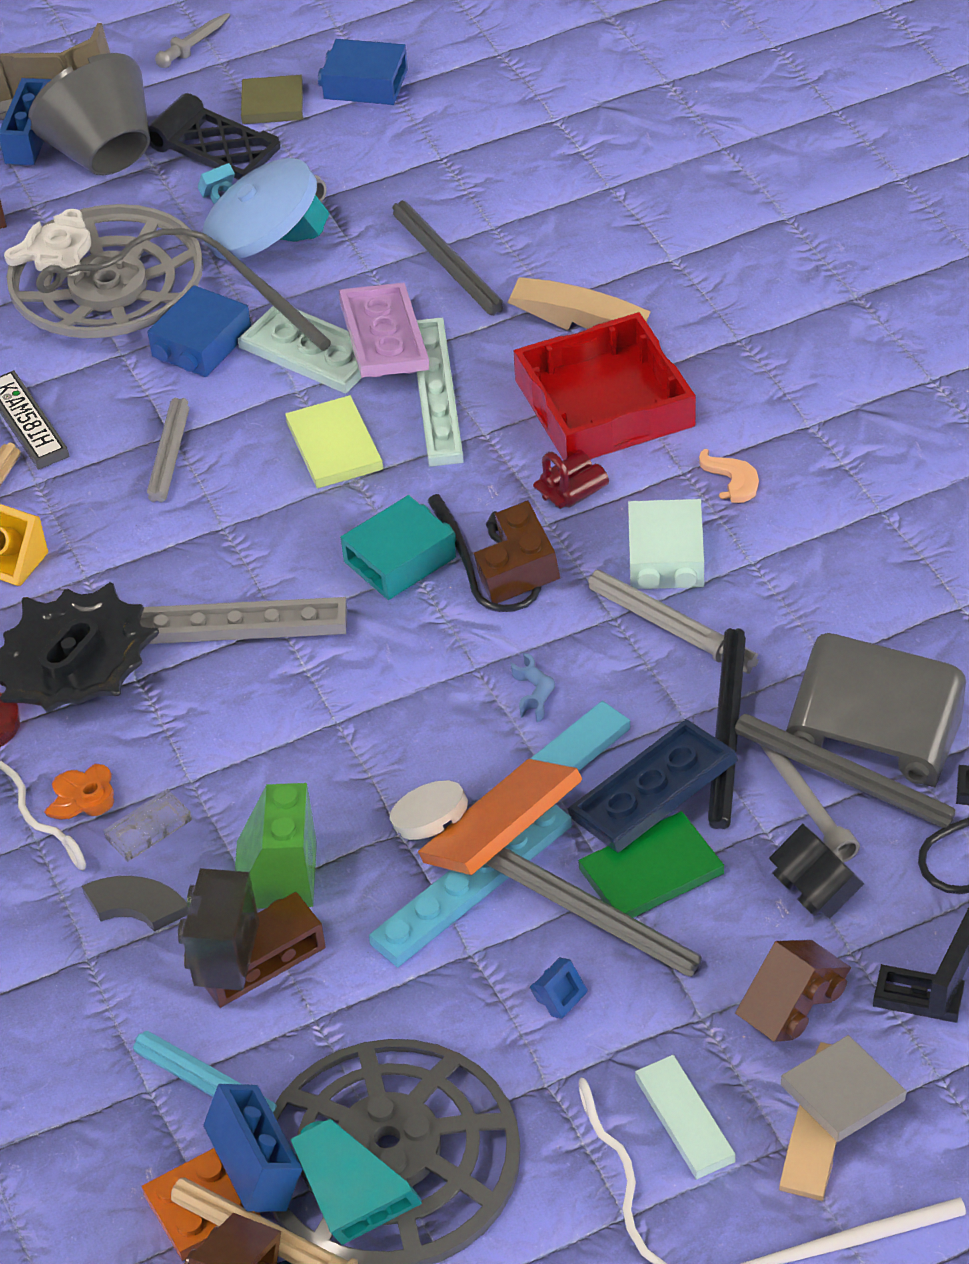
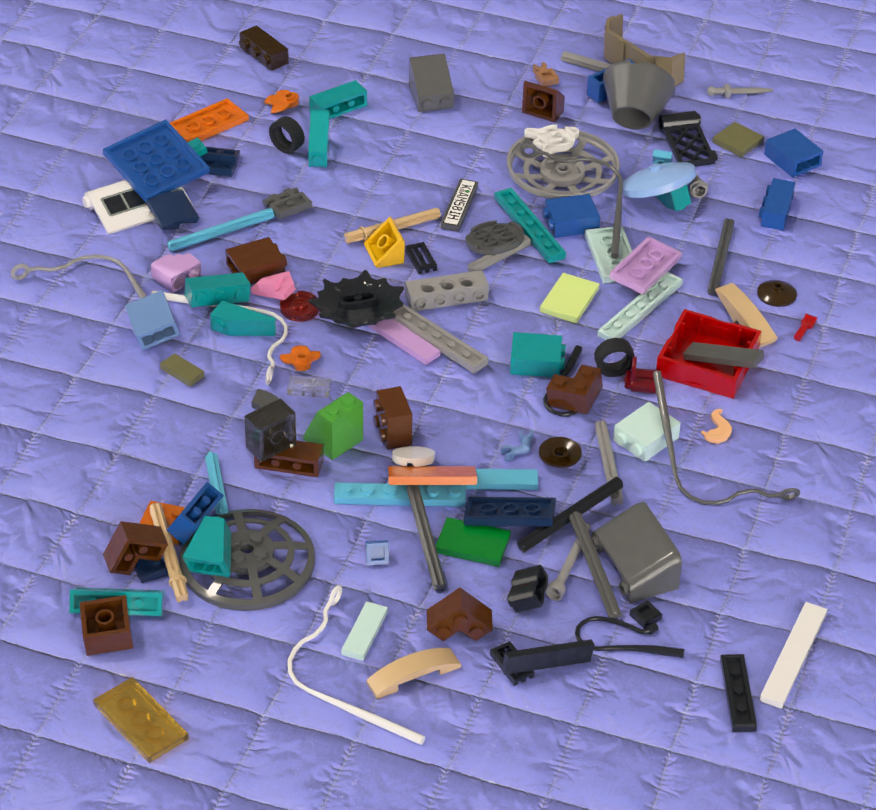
camera: 40 degrees right, 5 degrees down
light grey tile [781,1035,906,1142] -> none
none -> lavender tile [369,319,441,365]
none -> reddish brown brick [373,386,412,450]
none -> black tile [405,242,437,275]
none -> light grey brick [405,270,489,311]
none -> dark grey tile [465,220,524,255]
none -> teal plate [494,188,566,264]
none -> dark brown dish [539,437,582,468]
none -> black tyre [594,338,635,377]
none -> dark grey piece [653,371,800,505]
none -> dark grey tile [683,342,765,368]
none -> dark brown dish [757,280,797,307]
none -> blue brick [758,178,796,230]
none -> red piece [794,314,818,341]

